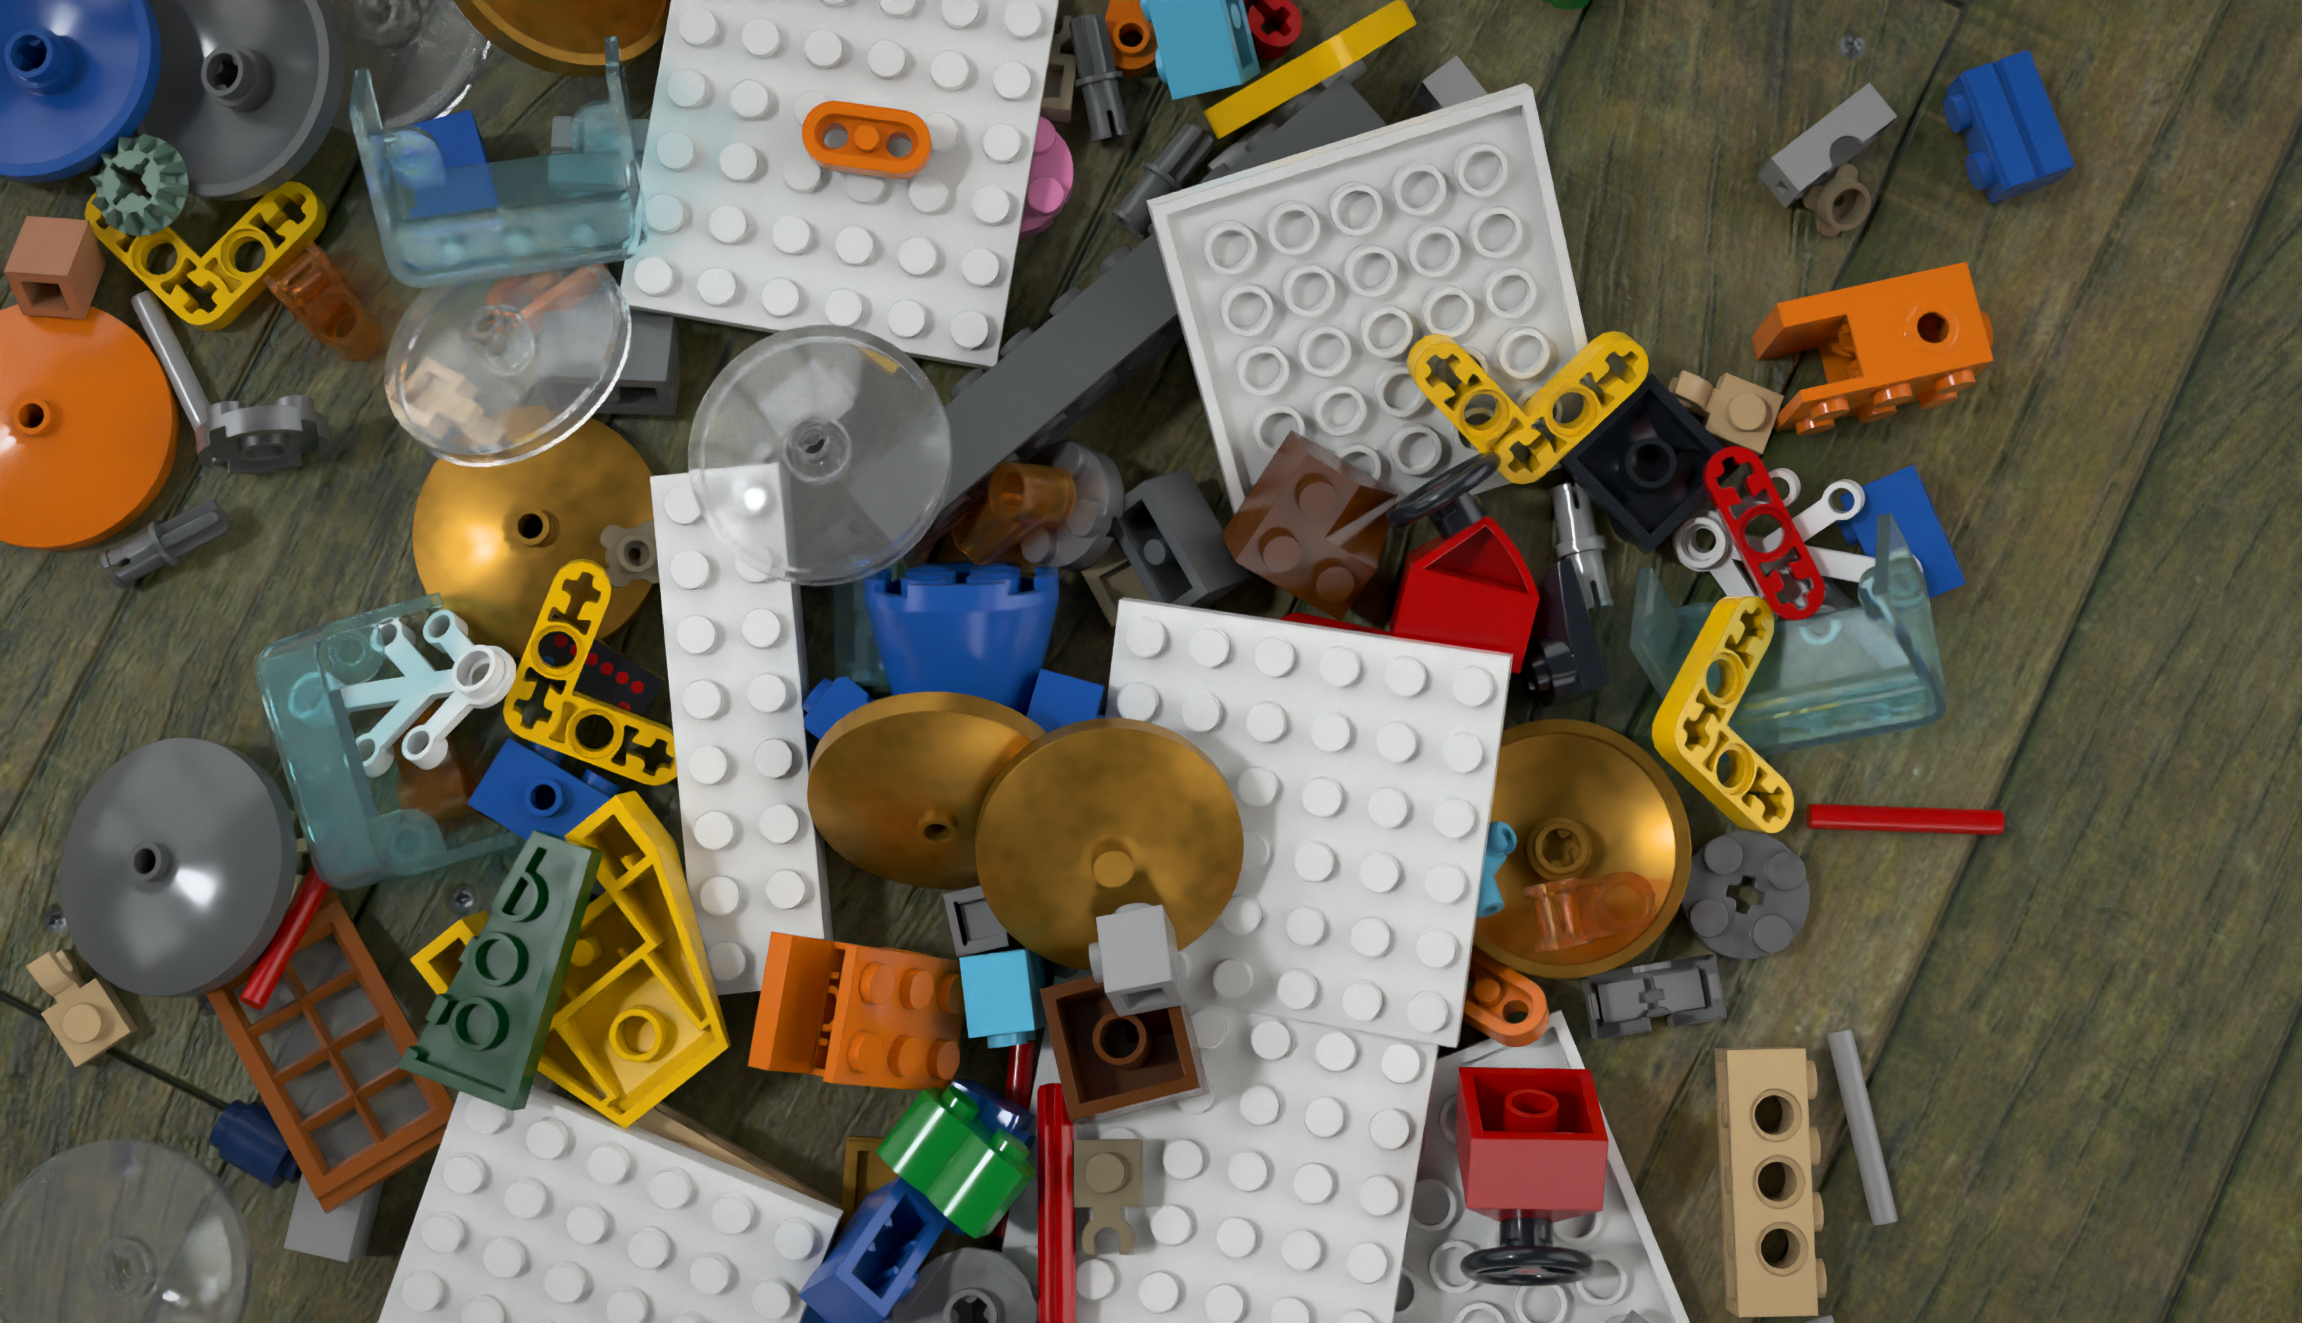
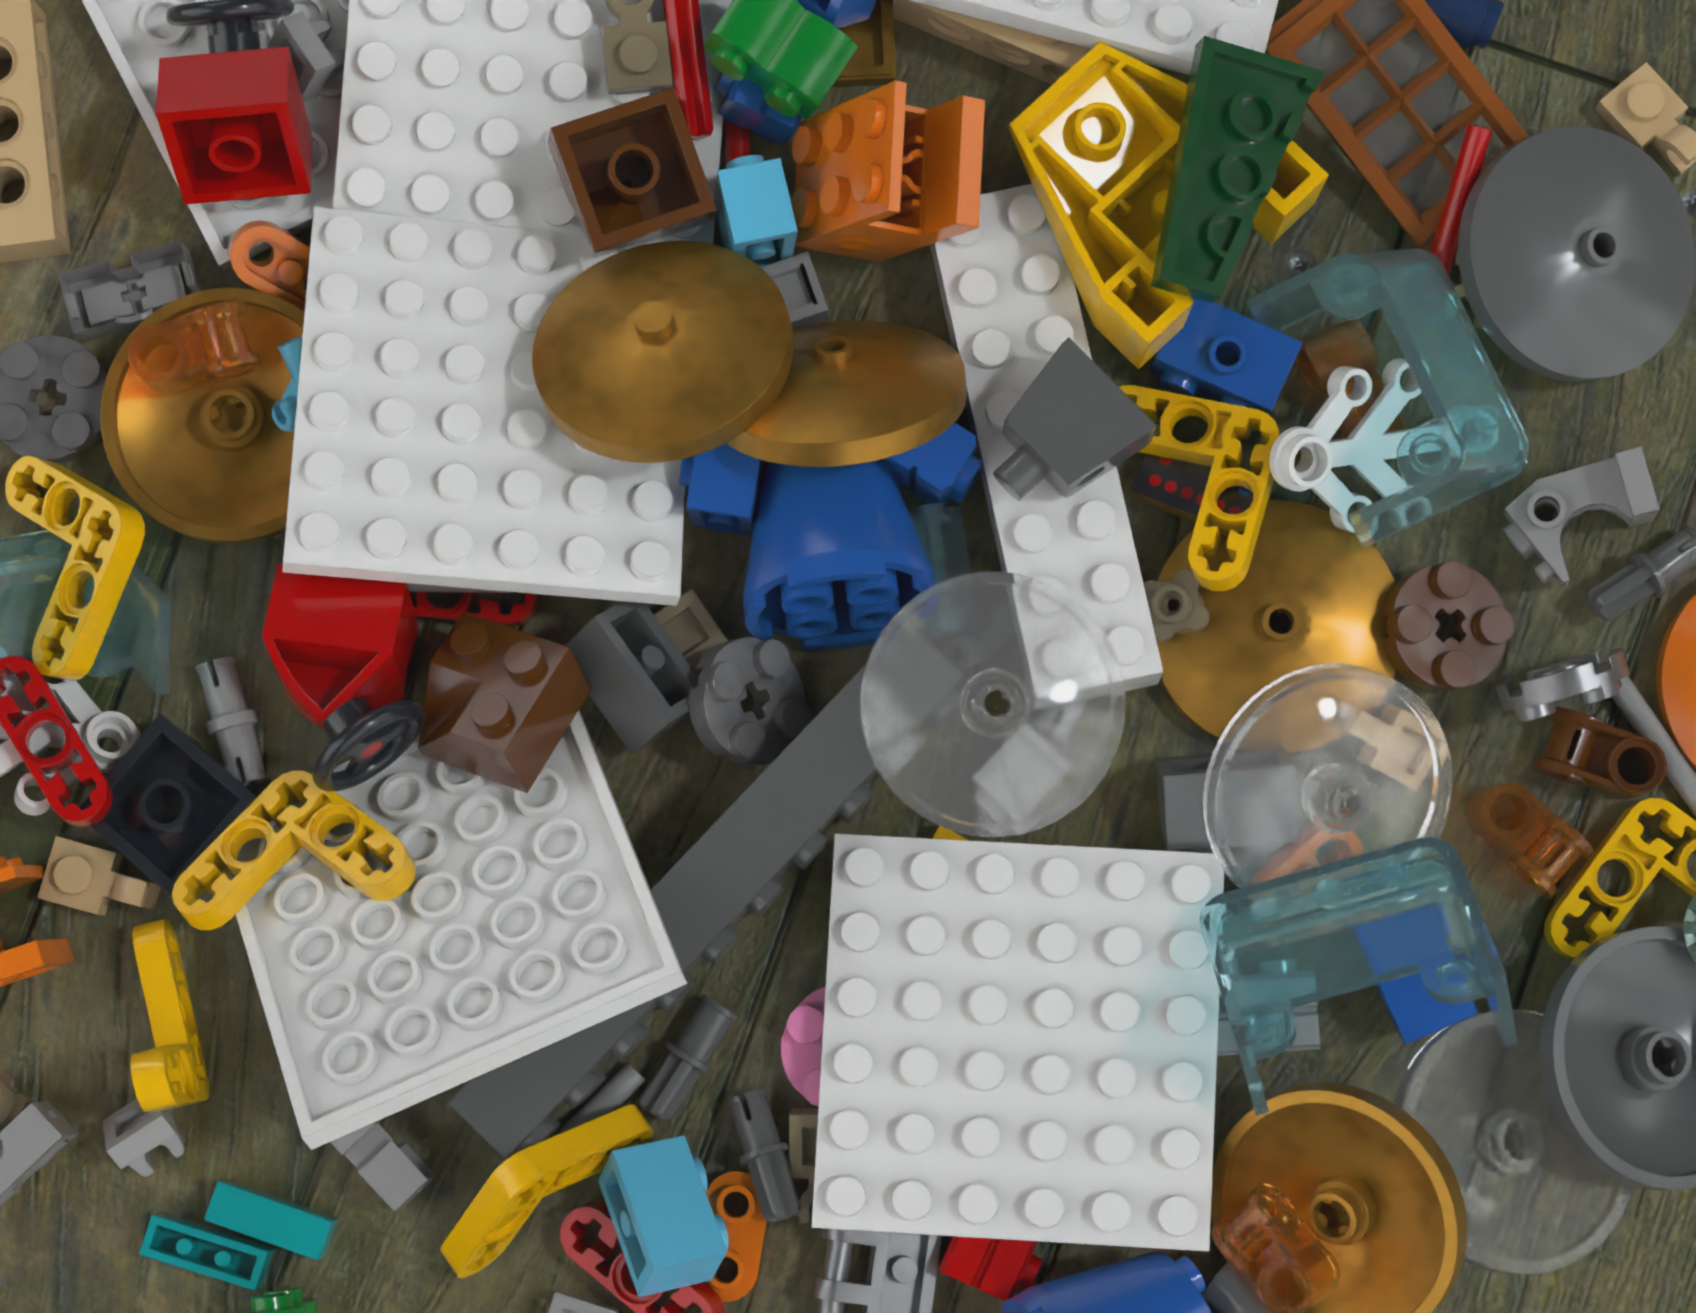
camera: 175 degrees right, 0 degrees up
orange plate [802,101,932,179] -> none
clear orange piece [951,462,1075,565] -> none
light grey brick [1089,903,1185,1017] -> none
black slope [1520,558,1610,708] -> none
none -> light grey tile [102,1098,184,1177]
none -> yellow beam [130,918,209,1113]
none -> teal piece [139,1212,275,1291]
none -> teal piece [204,1179,339,1261]
none -> light grey tile [267,12,346,102]
none -> dark grey torso [993,337,1157,501]
none -> reddish brown plate [1383,560,1515,691]
none -> light grey tile [1502,446,1660,587]
none -> reddish brown piece [1532,707,1667,799]

